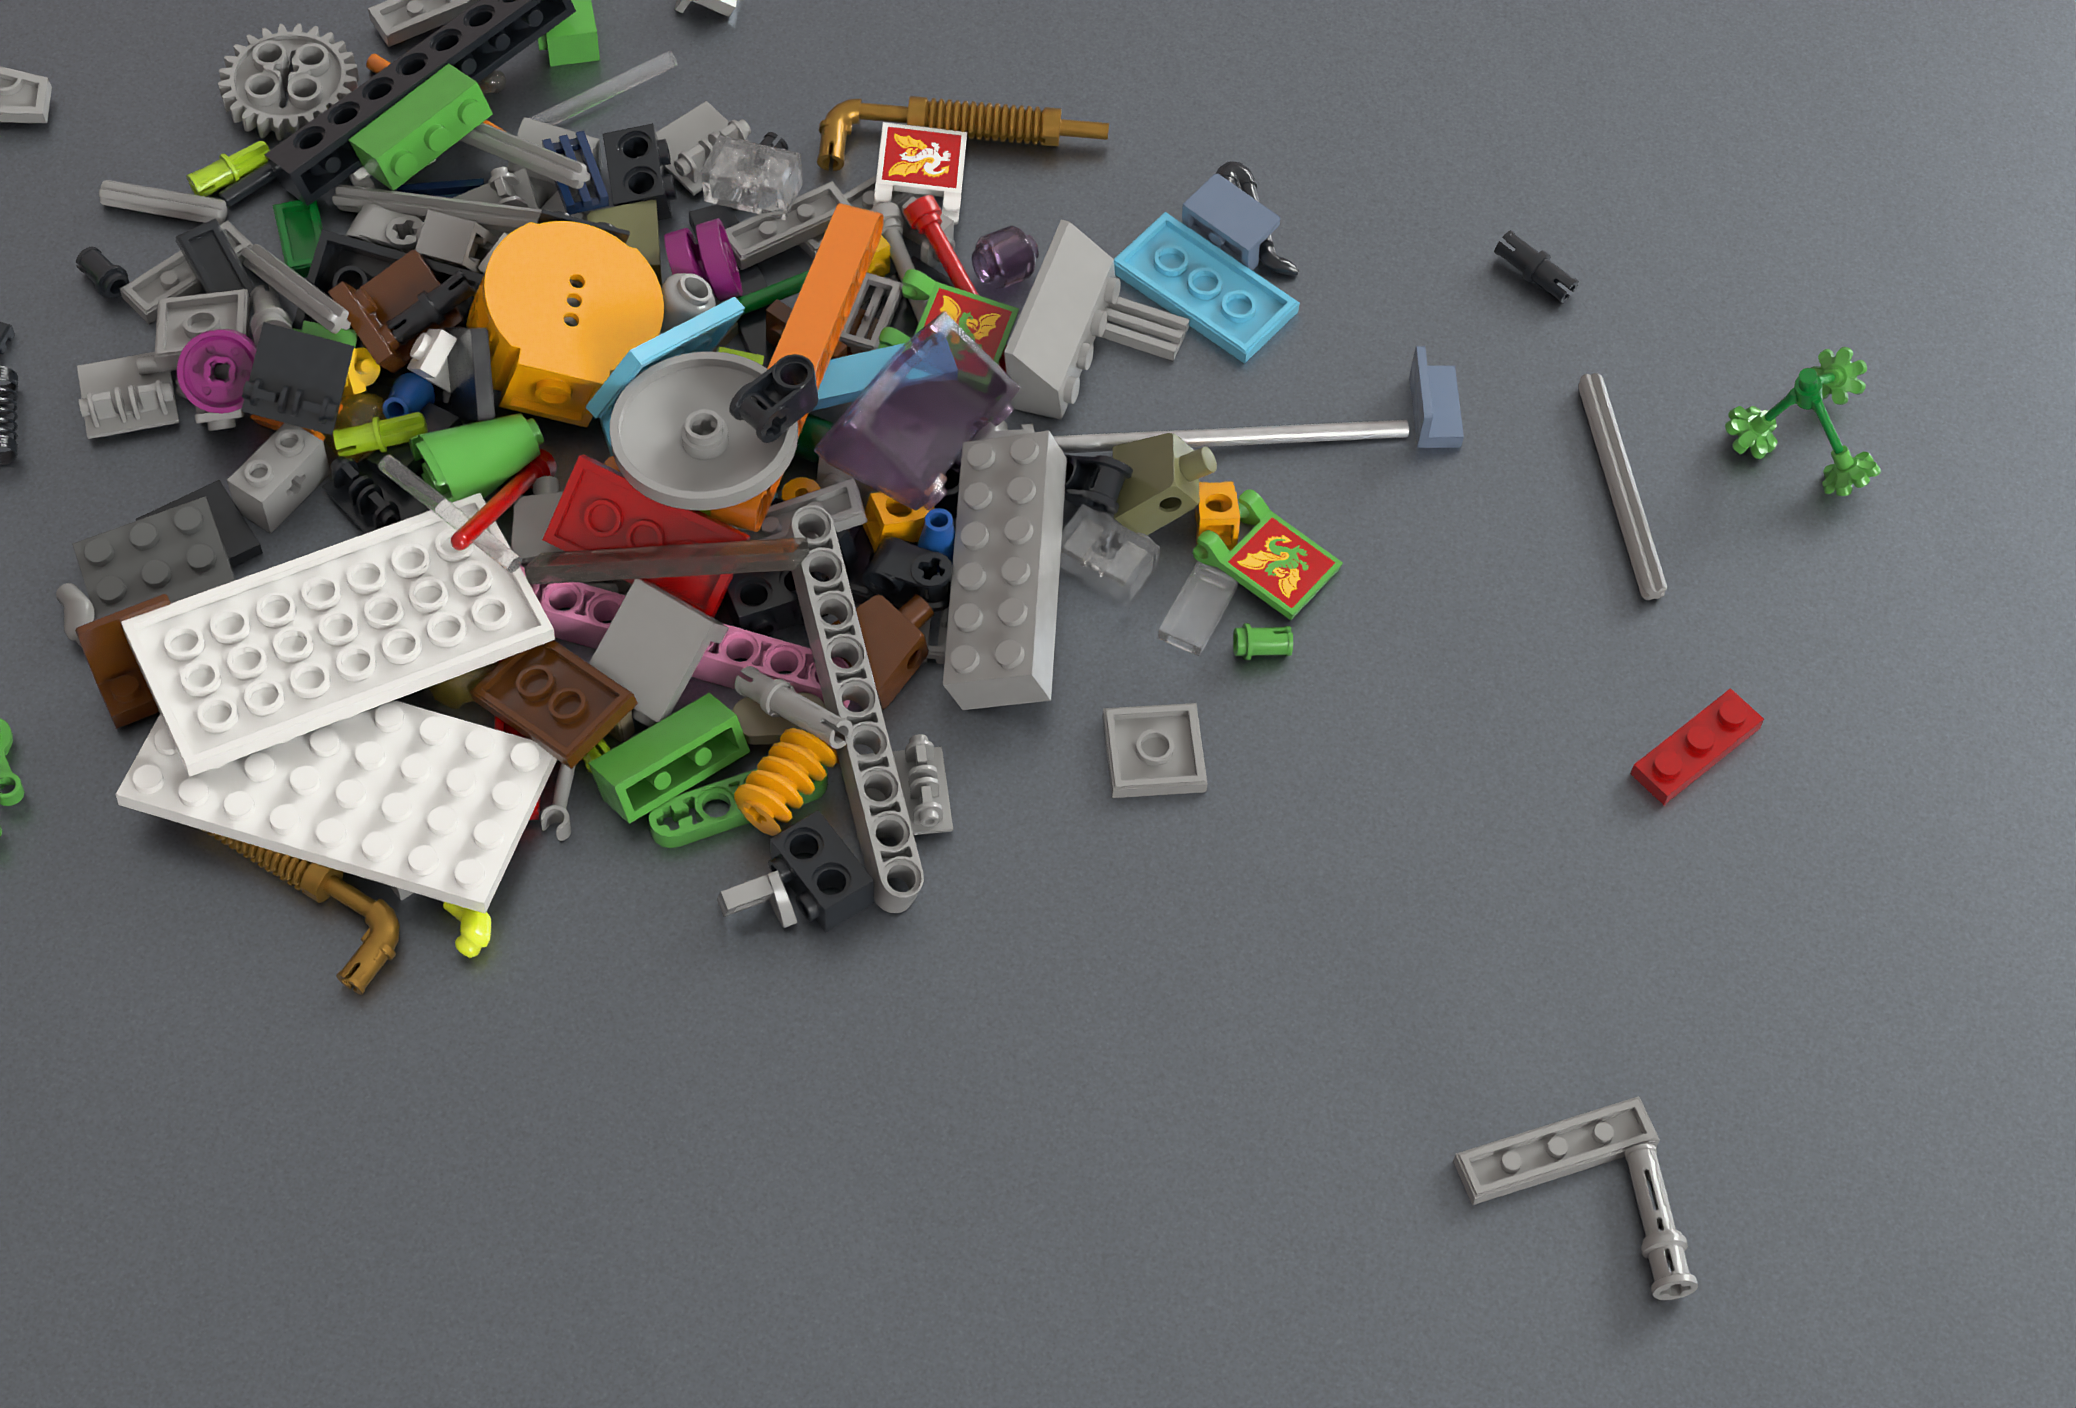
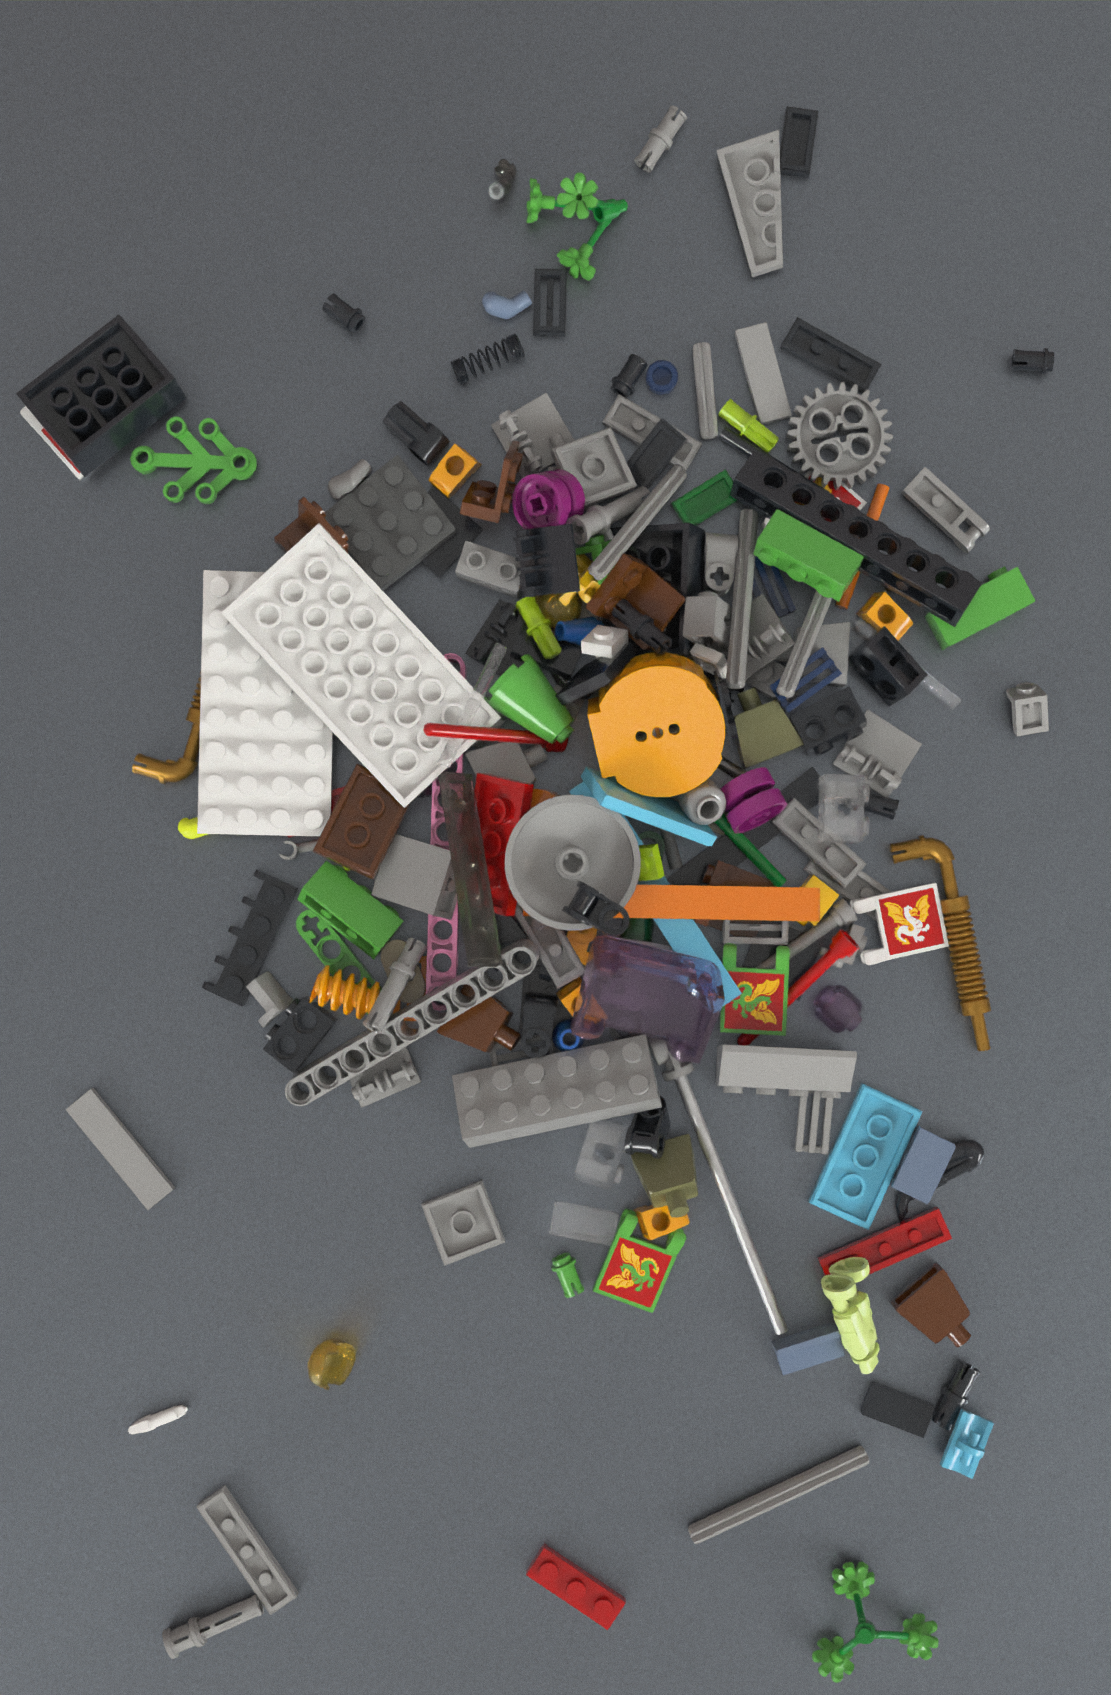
camera: 80 degrees right, 30 degrees up
none -> light grey tile [66,1088,175,1210]
none -> white piece [128,1405,188,1434]
none -> black hinge [202,869,298,1007]
none -> clear yellow hair [307,1338,356,1390]
none -> black piece [383,401,450,466]
none -> light orange leg [428,444,482,498]
none -> reddish brown bracket [460,440,523,523]
none -> dark blue tile [645,360,678,395]
none -> light grey tile [734,322,792,425]
none -> black tile [780,317,882,394]
none -> red plate [817,1206,952,1276]
none -> yellowish green piece [821,1257,880,1374]
none -> black brick [848,626,928,707]
none -> light orange leg [856,592,913,641]
none -> black tile [861,1381,935,1438]
none -> reddish brown torso [890,1262,971,1348]
none -> medium azure hips [940,1409,994,1479]

